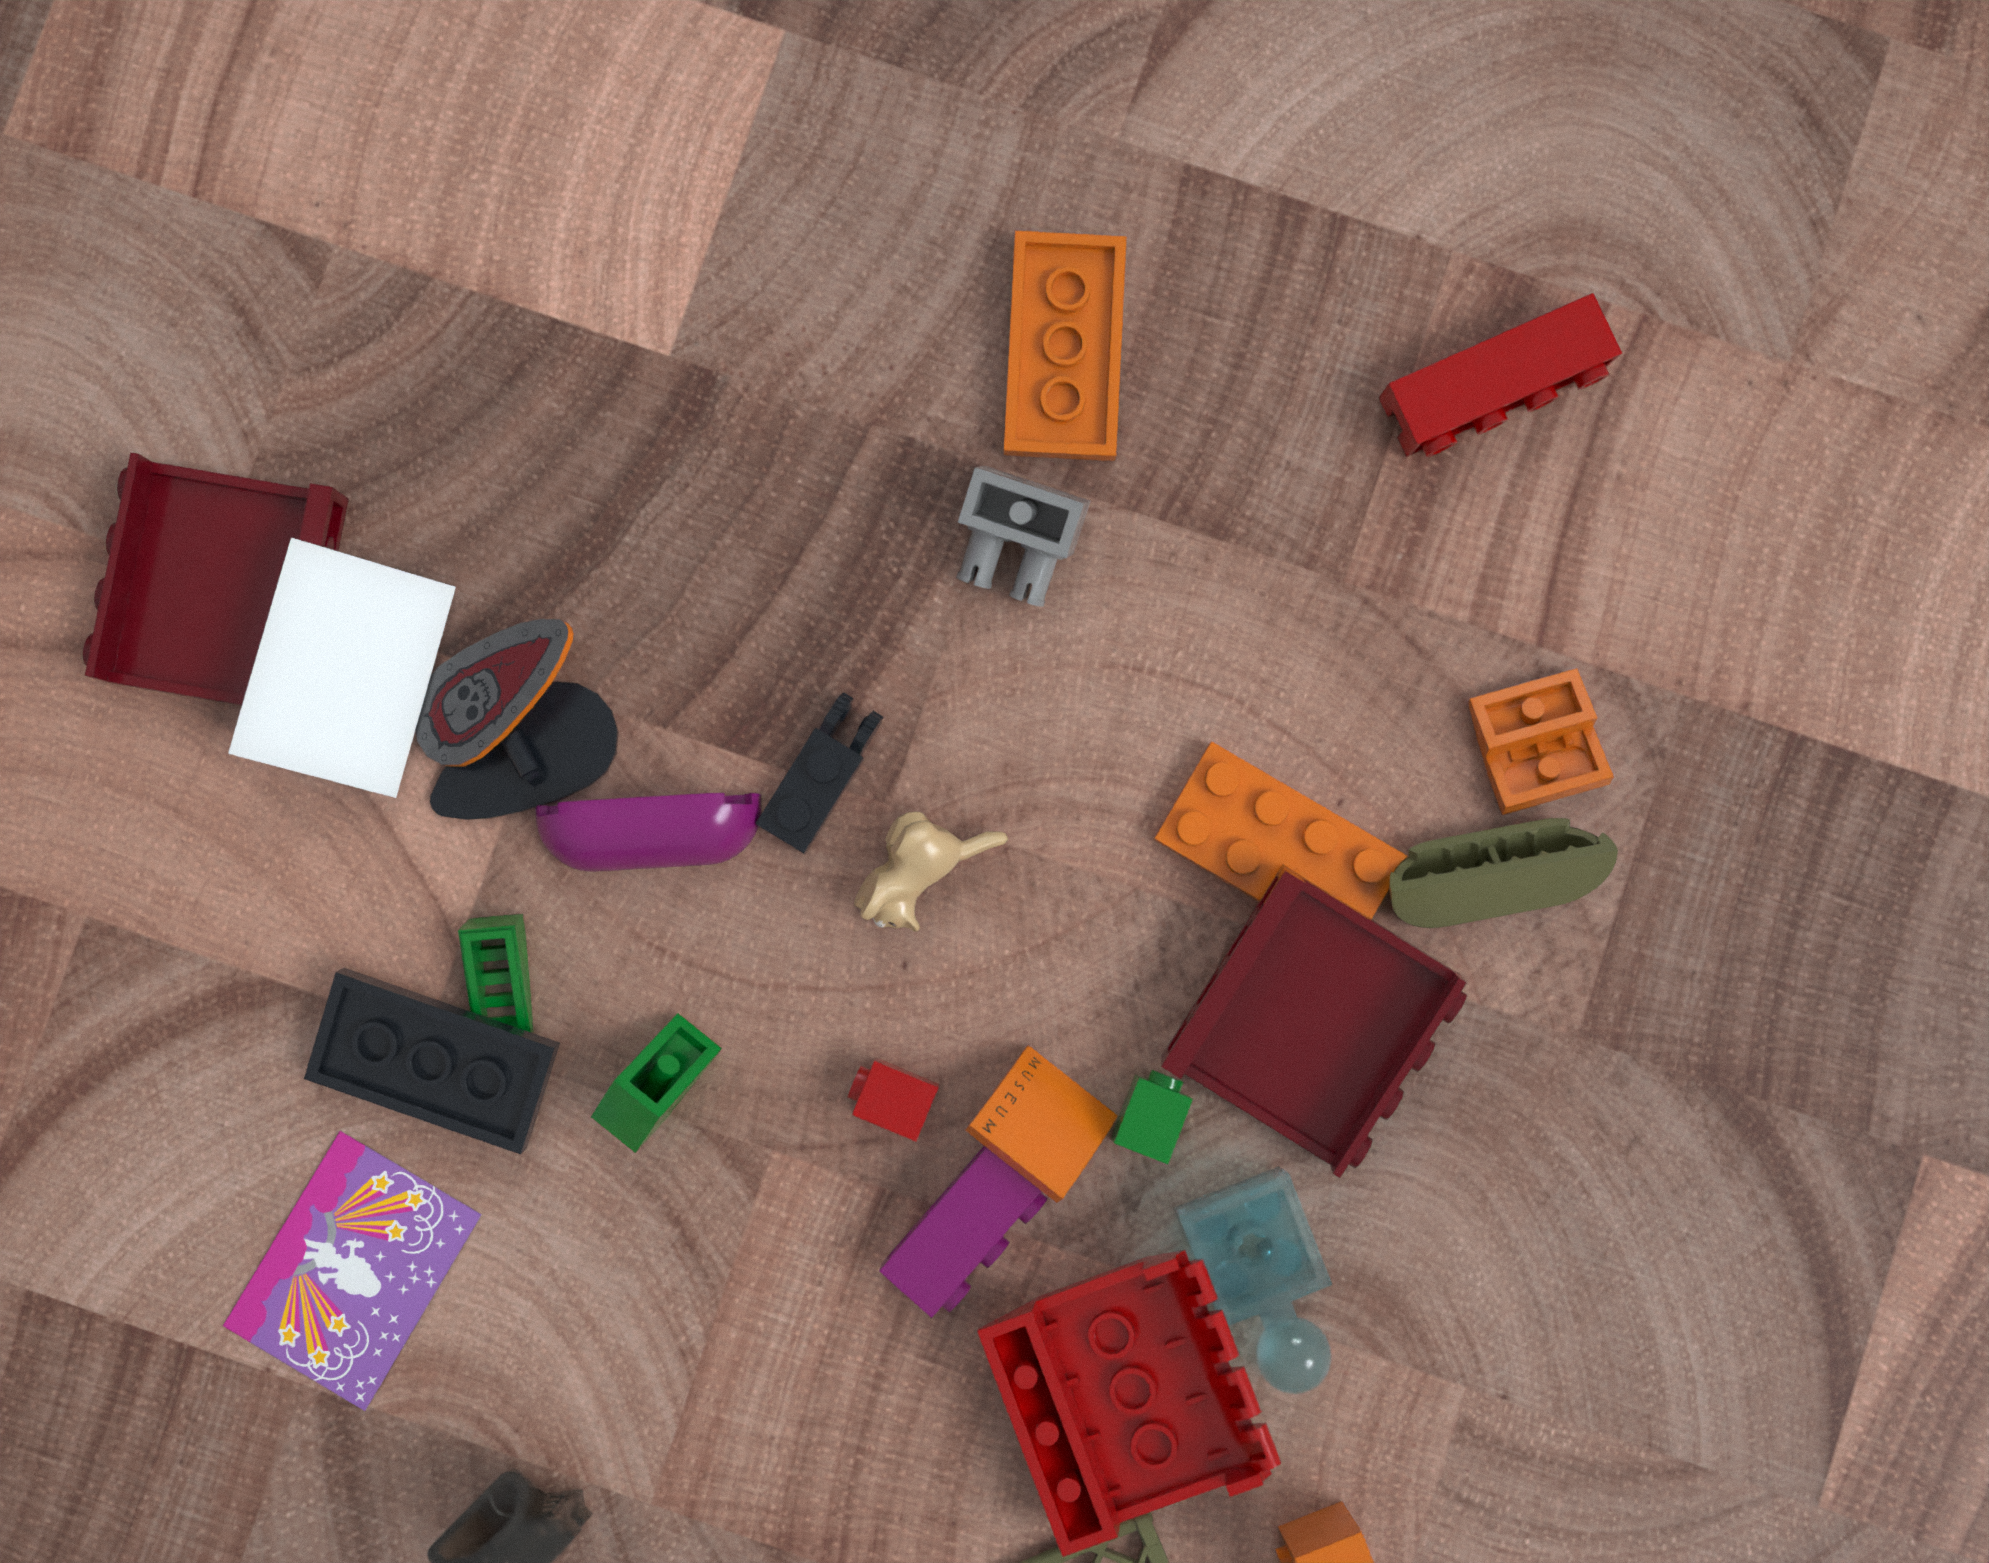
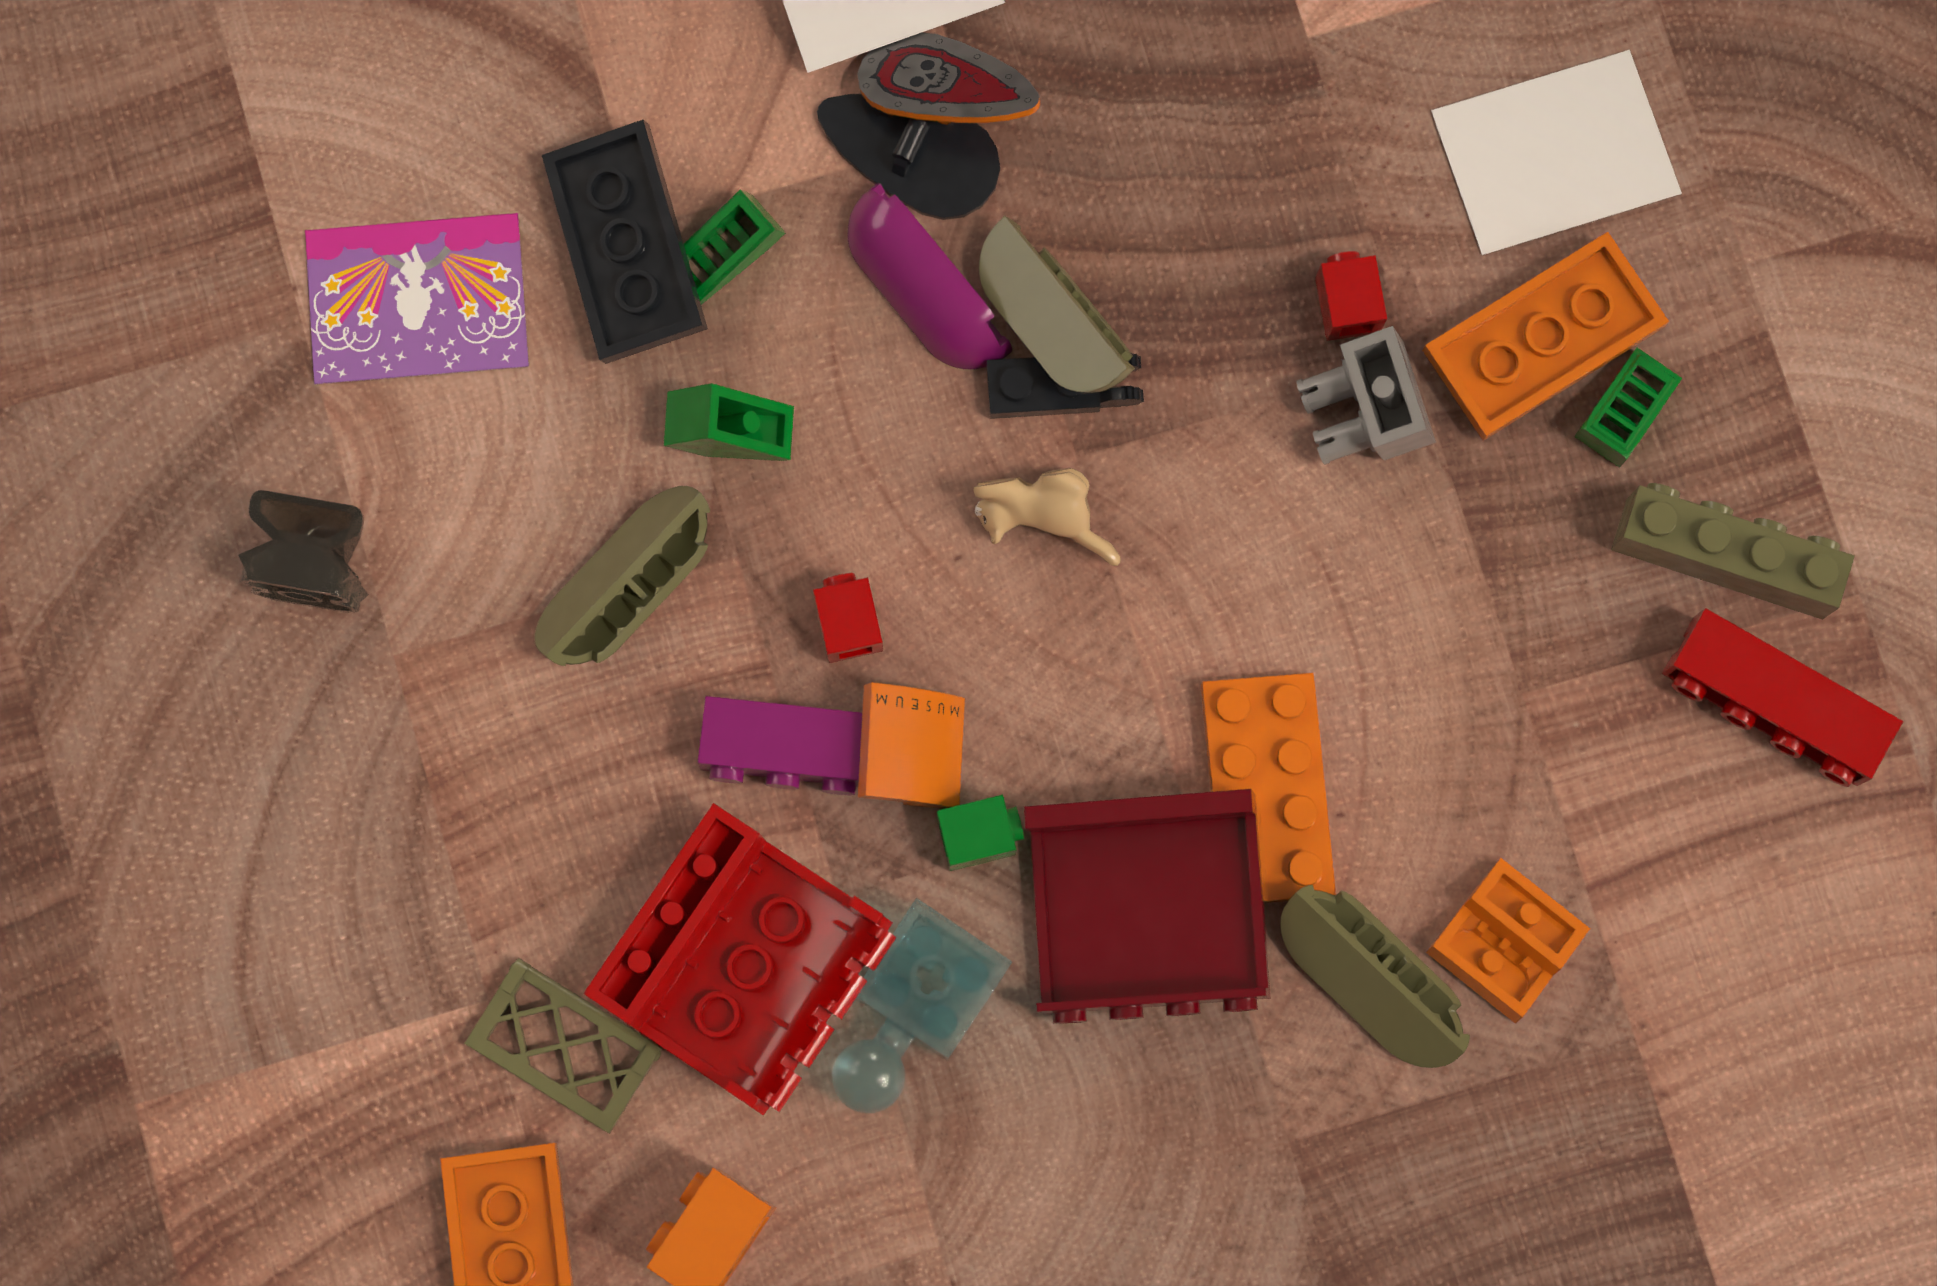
camera: 55 degrees right, 5 degrees down
none -> olive brick [535,486,710,666]
none -> olive brick [979,216,1135,393]
none -> red brick [1315,251,1387,341]
none -> white sticker [1431,50,1682,255]
none -> green slope [1574,347,1682,468]
none -> olive brick [1611,483,1855,620]

